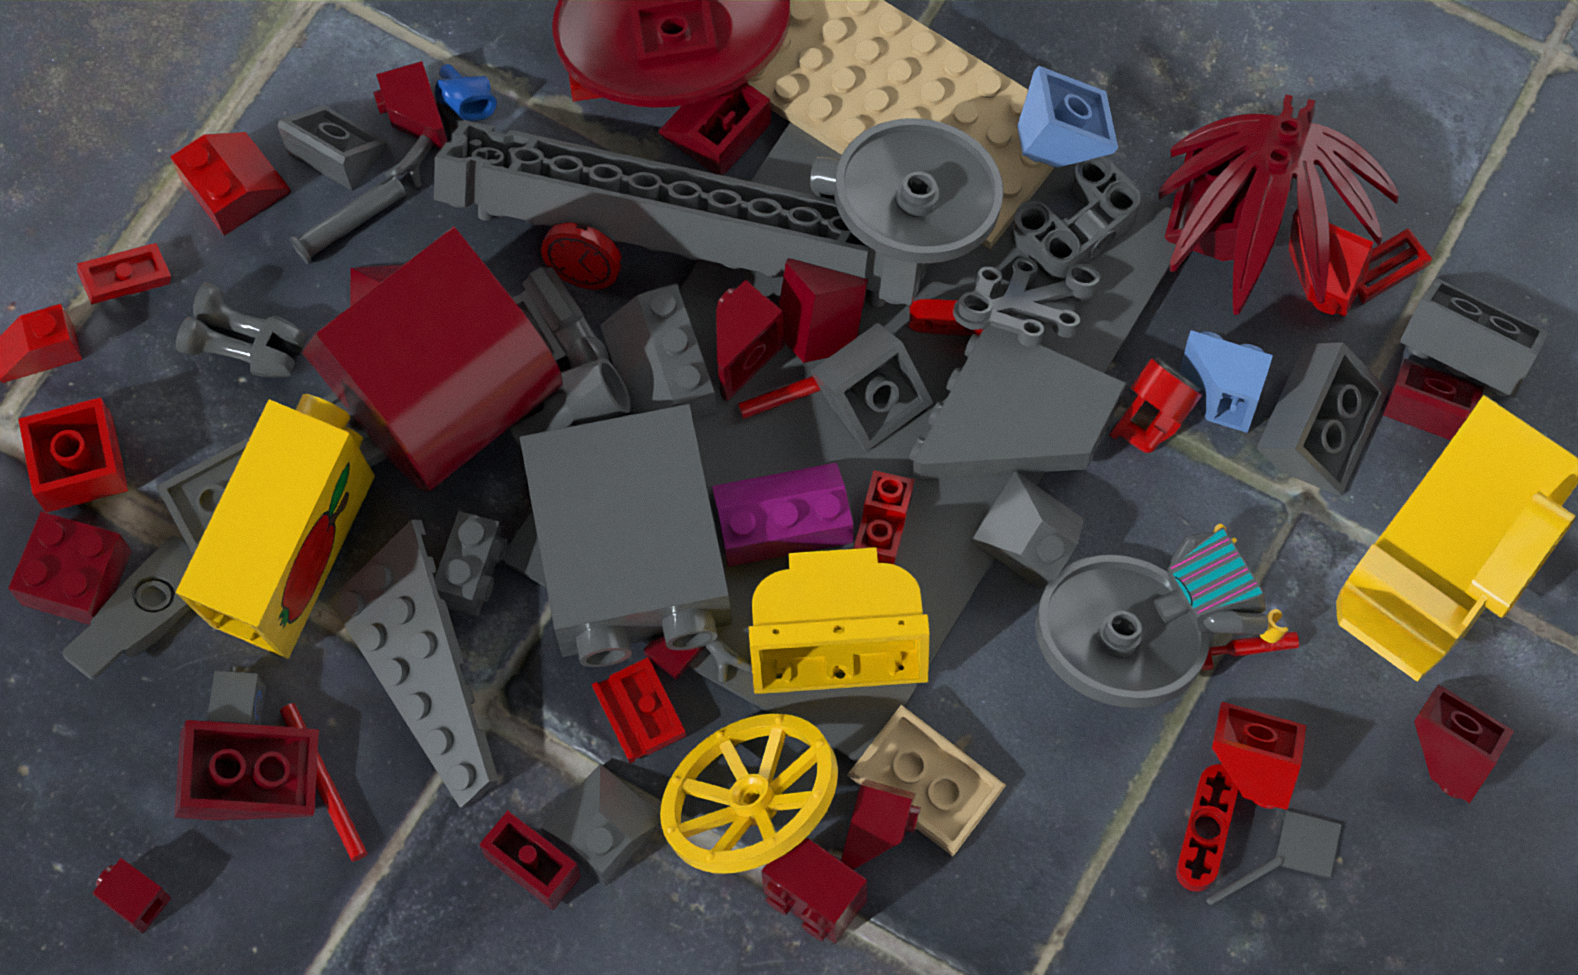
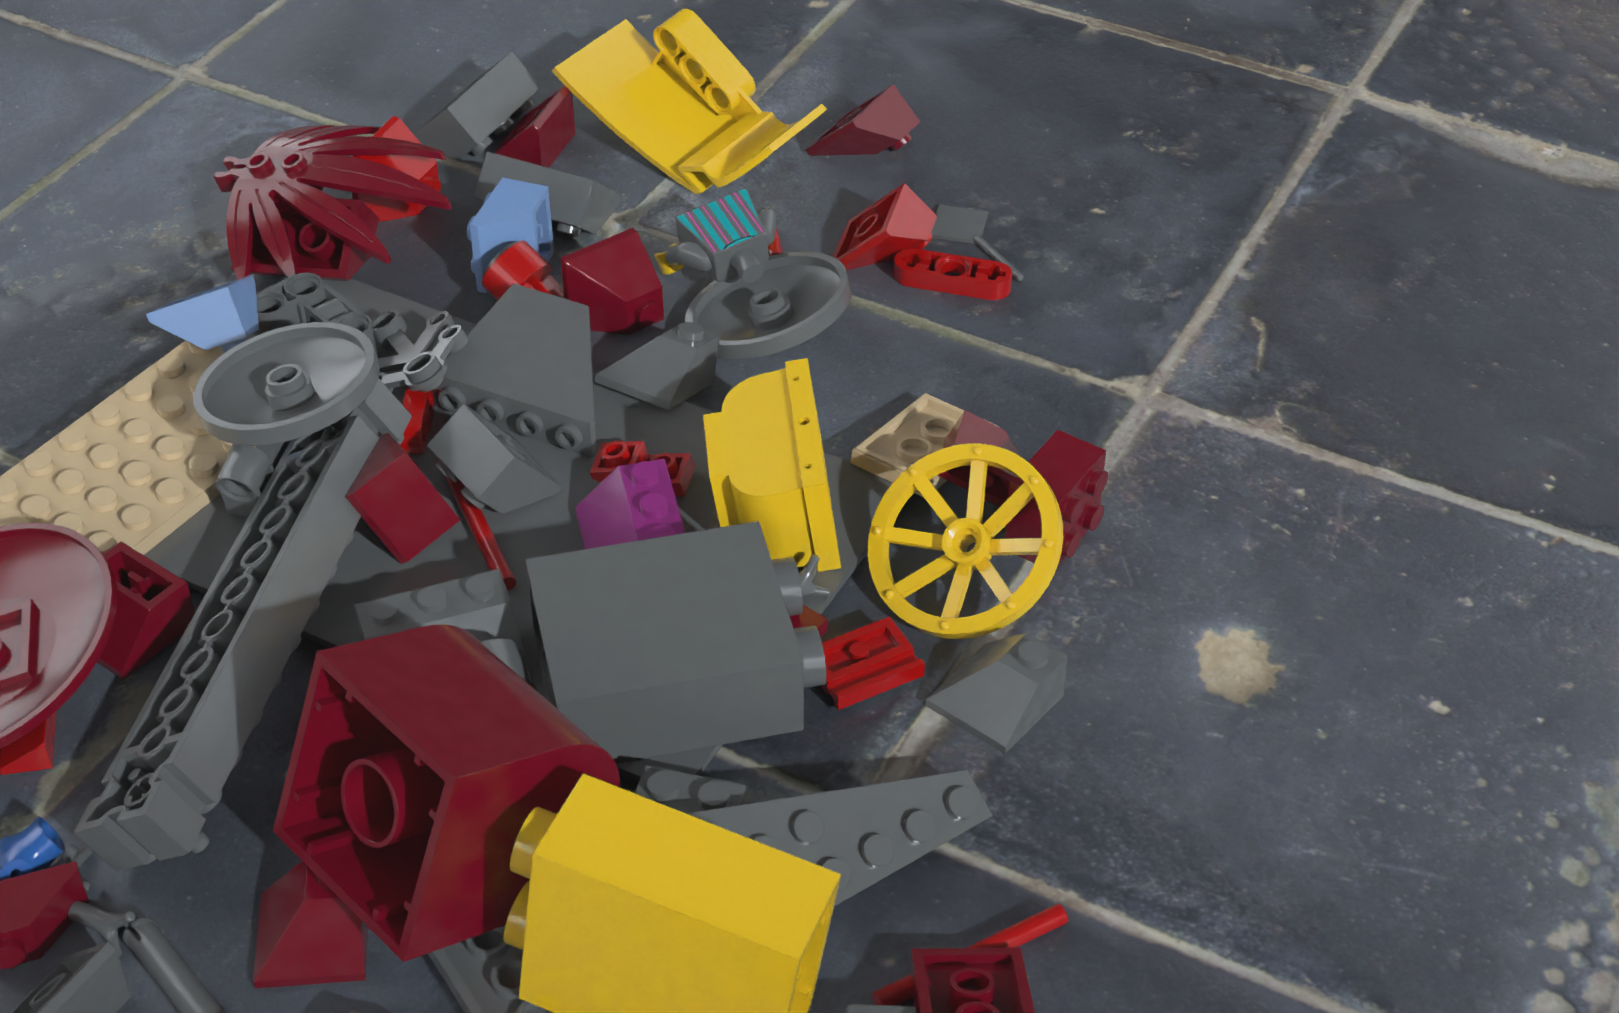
camera: 95 degrees left, 25 degrees down
dark red brick [479,810,581,911] -> none
red tile [541,222,622,290] -> none
dark red slope [716,280,785,402] -> none
none -> dark red slope [561,228,664,335]

